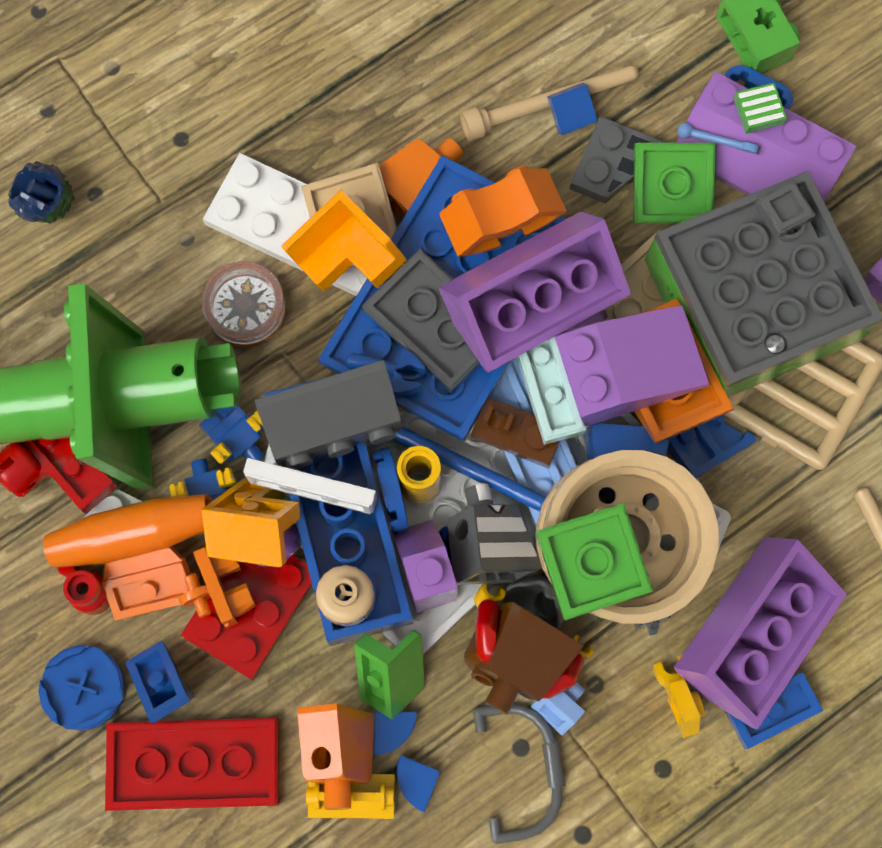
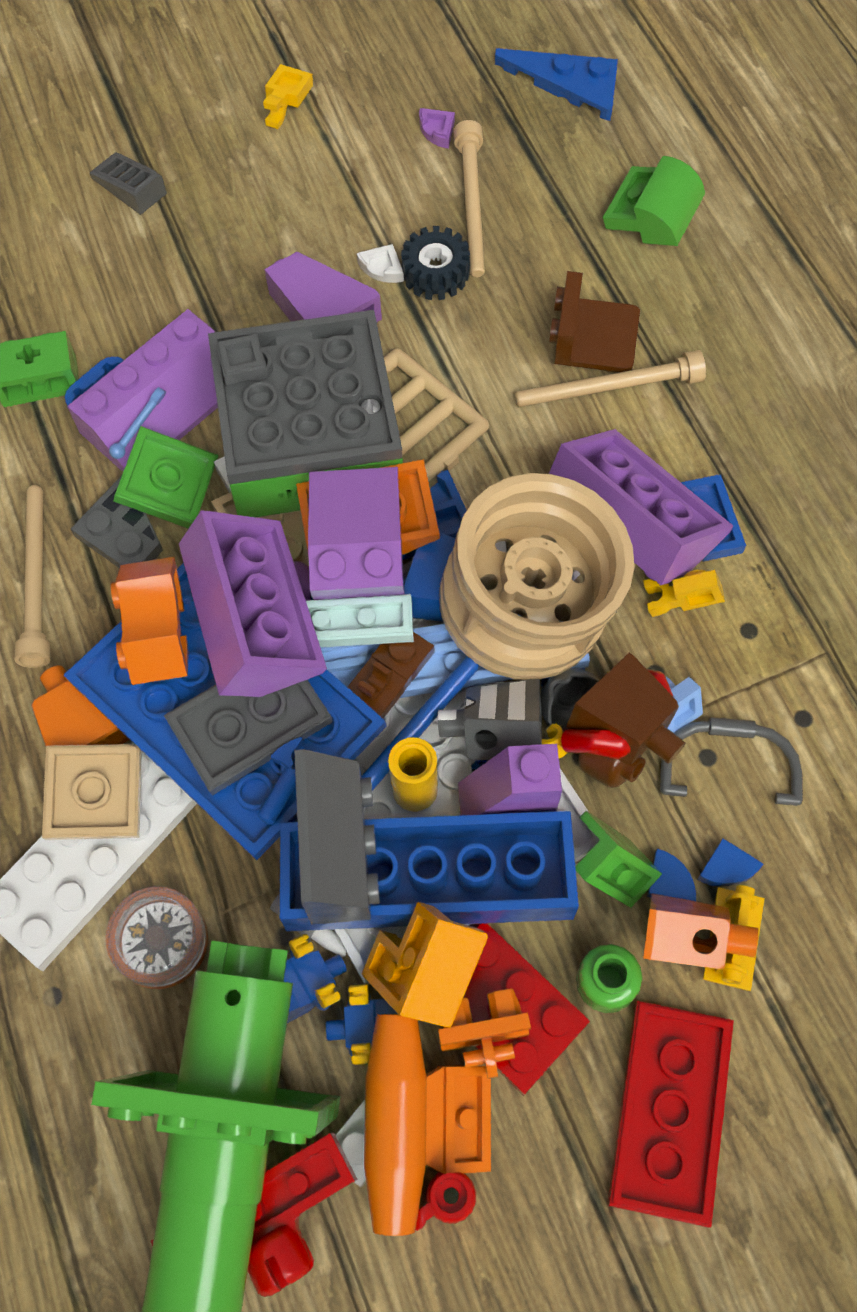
camera: 75 degrees left, 10 degrees down
blue tile [38,645,126,731] -> none
blue slope [125,641,195,724] -> none
white tile [243,458,377,514] -> none
light orange panel [282,189,407,292] -> none
tan head [316,565,375,626] -> none
blue tile [373,447,409,533] -> none
bright green tile [535,503,653,620] -> none
blue tile [547,82,598,135] -> none
bright green tile [733,83,787,134] -> none
none -> bright green head [576,944,643,1013]

